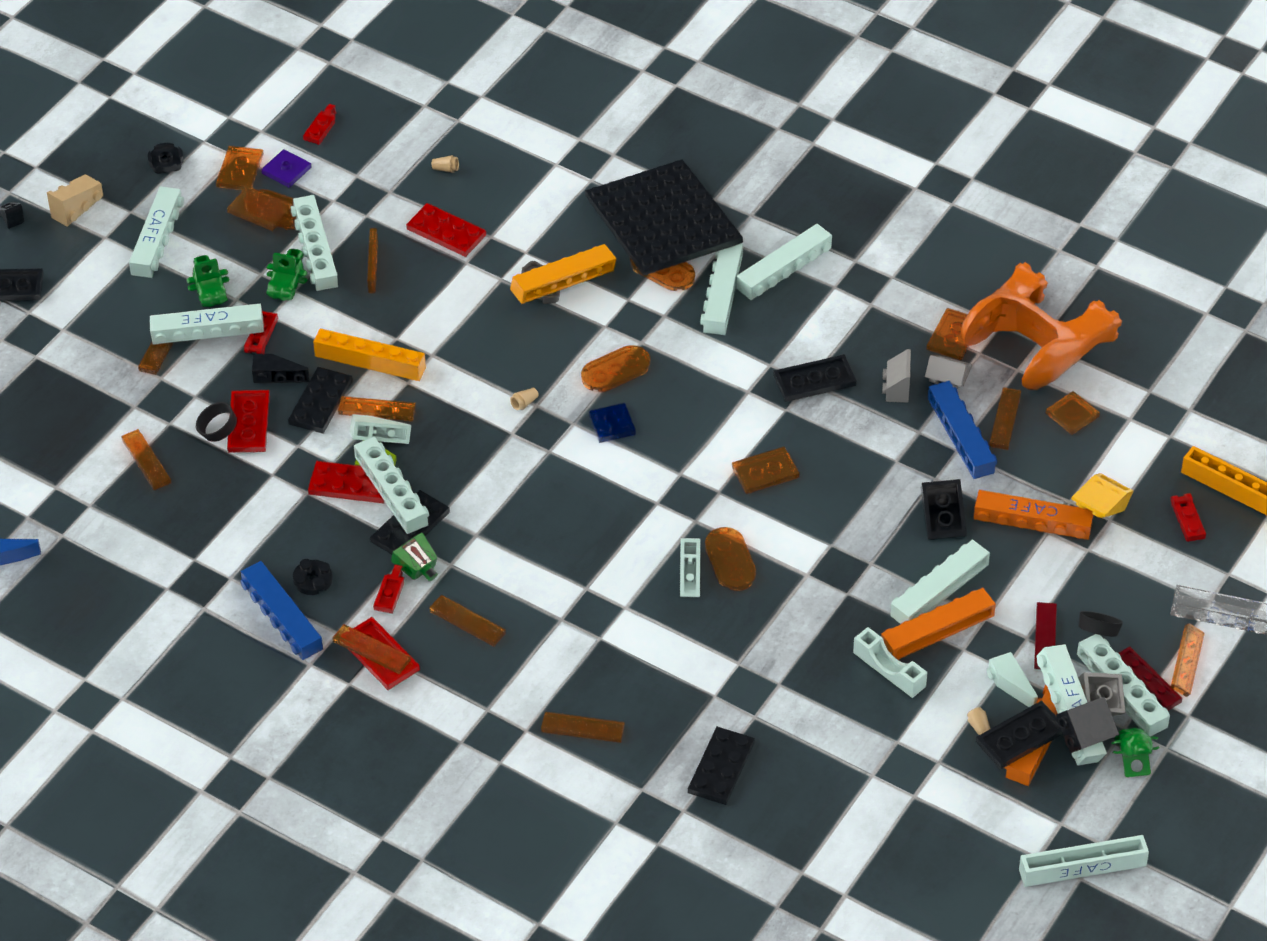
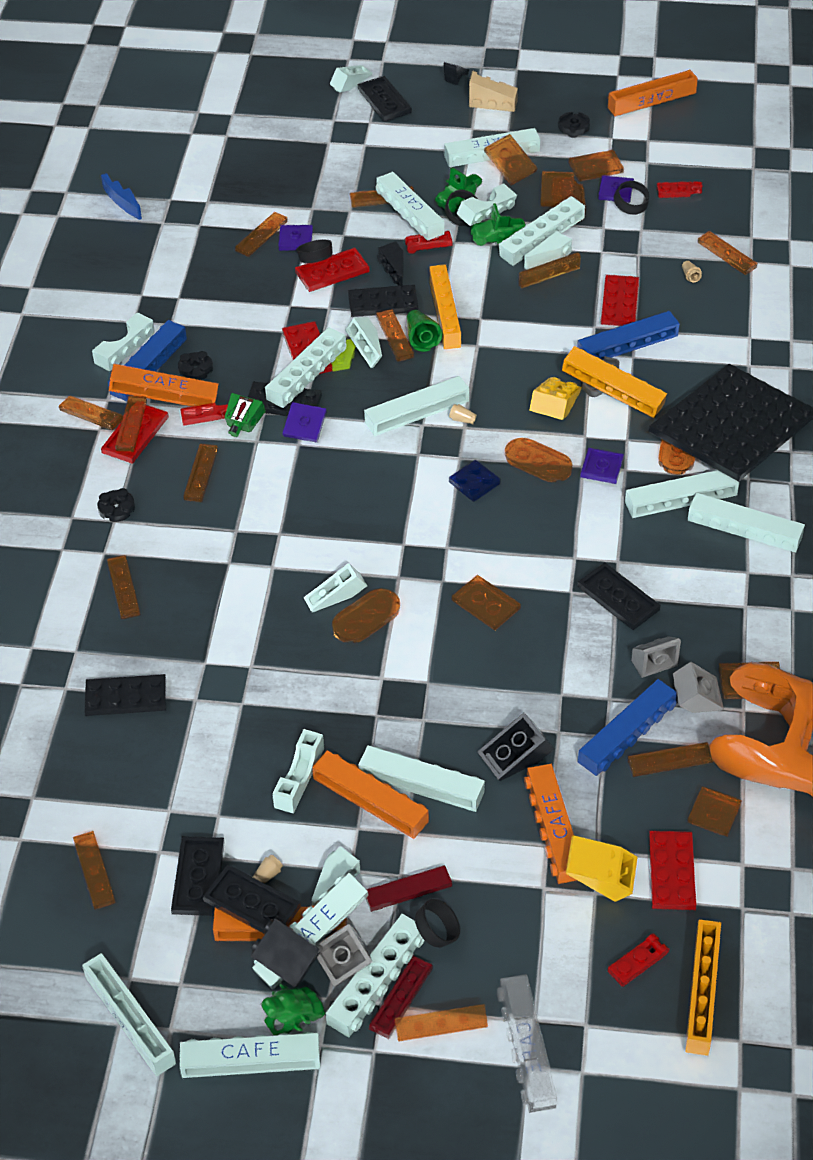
camera: 65 degrees right, 0 degrees up
none -> clear orange tile [58,395,124,430]
none -> clear orange tile [73,831,115,910]
none -> light aqua arch [92,312,155,371]
none -> black plate [97,488,135,522]
none -> orange brick [109,364,219,407]
none -> black plate [171,836,225,916]
none -> light aqua brick [180,1032,320,1078]
none -> dark purple plate [279,225,313,251]
none -> dark purple plate [282,402,327,443]
none -> light aqua brick [364,376,469,436]
none -> green cone [406,310,442,352]
none -> black tyre [445,190,477,226]
none -> light aqua arch [457,184,517,226]
none -> clear orange tile [484,134,537,185]
none -> light aqua slope [524,231,572,269]
none -> yellow slope [529,377,582,420]
none -> blue brick [577,311,680,360]
none -> dark purple plate [580,448,624,484]
none -> orange brick [608,70,698,116]
none -> black tyre [614,180,649,215]
none -> red plate [649,831,696,910]
none -> clear orange tile [698,231,758,275]

